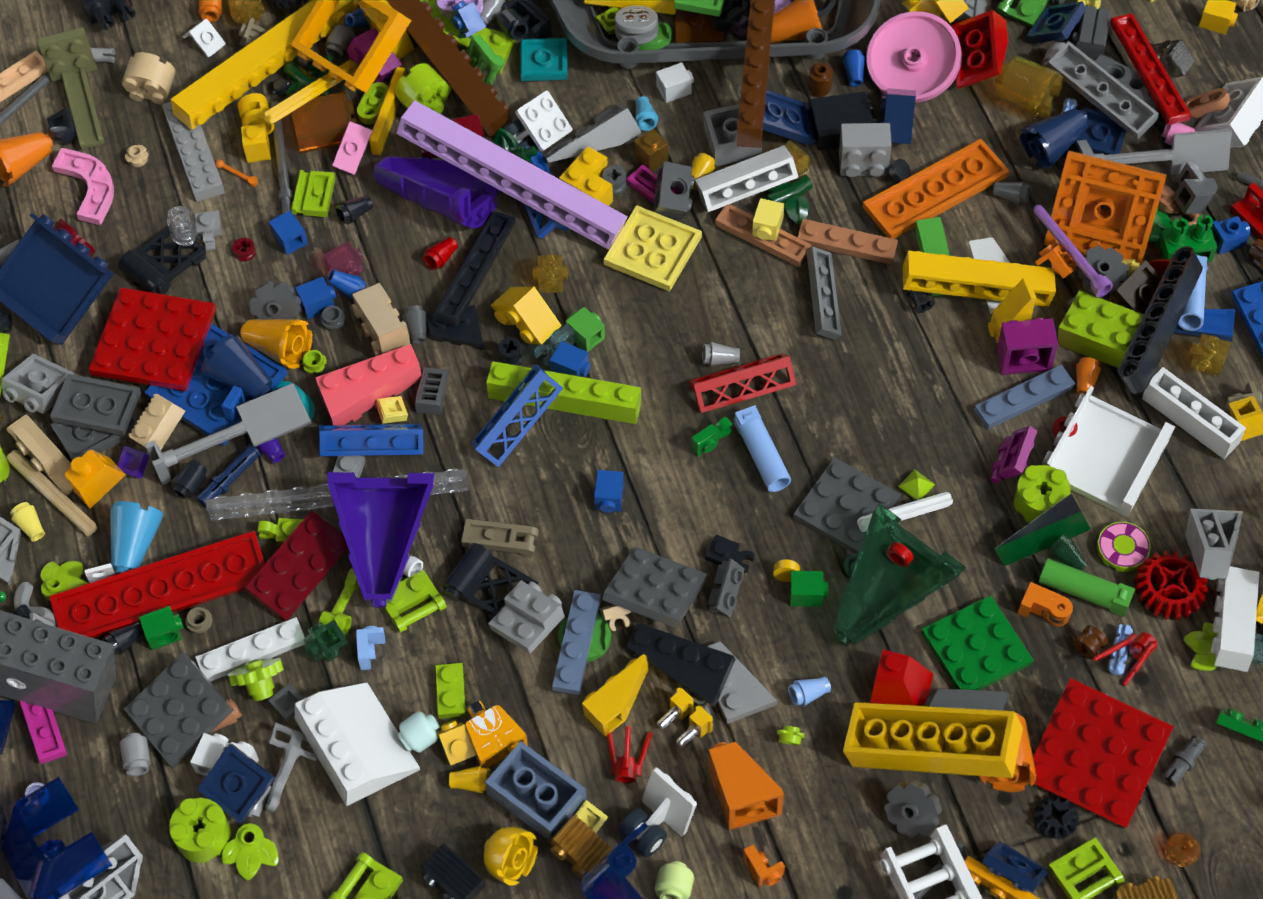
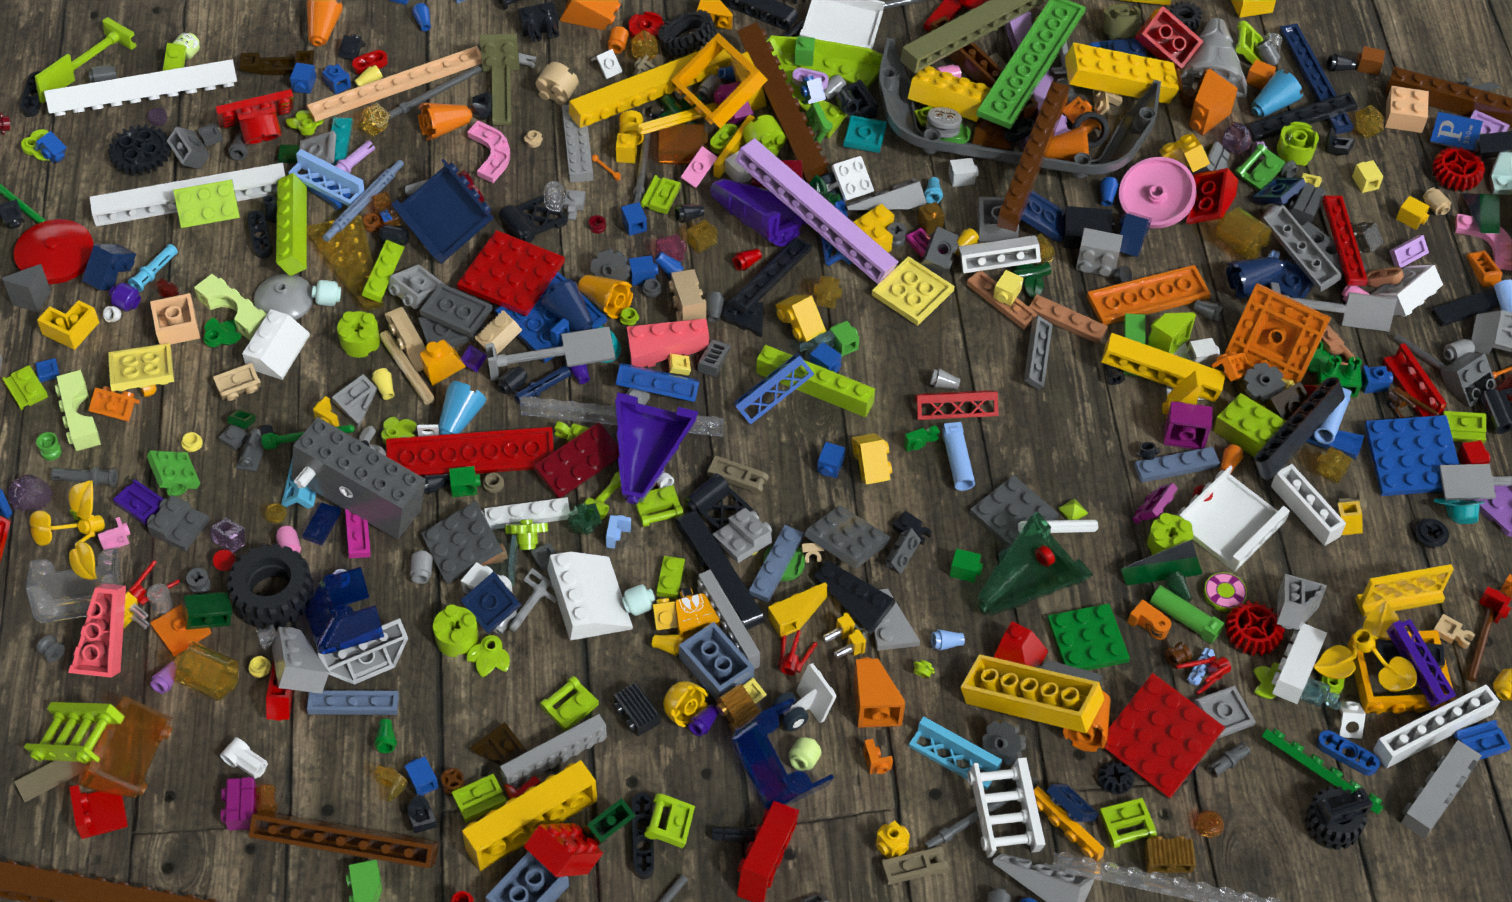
camera: 10 degrees right, 5 degrees down
black bush [498,337,522,366] -> none
yellow tile [773,559,800,582] -> none
reddish brown brick [808,63,833,97] -> none
medium lavender piece [1034,205,1113,298] -> none
dark grey brick [1173,162,1217,214] -> none
none -> clear light blue piece [508,535,518,586]
none -> black beam [675,510,764,630]
none -> clear yellow brick [687,219,718,254]
none -> dark purple cone [688,705,719,737]
none -> light grey piece [697,570,760,669]
none -> white brick [725,151,752,183]
none -> yellow brick [851,433,892,484]
none -> medium azure fence [909,717,1002,790]
none -> black plate [1136,442,1161,460]
none -> lime slope [1147,312,1196,354]
none -> white brick [1185,338,1220,366]
none -> light grey plate [1195,685,1256,739]
none -> lavender plate [1390,235,1429,268]

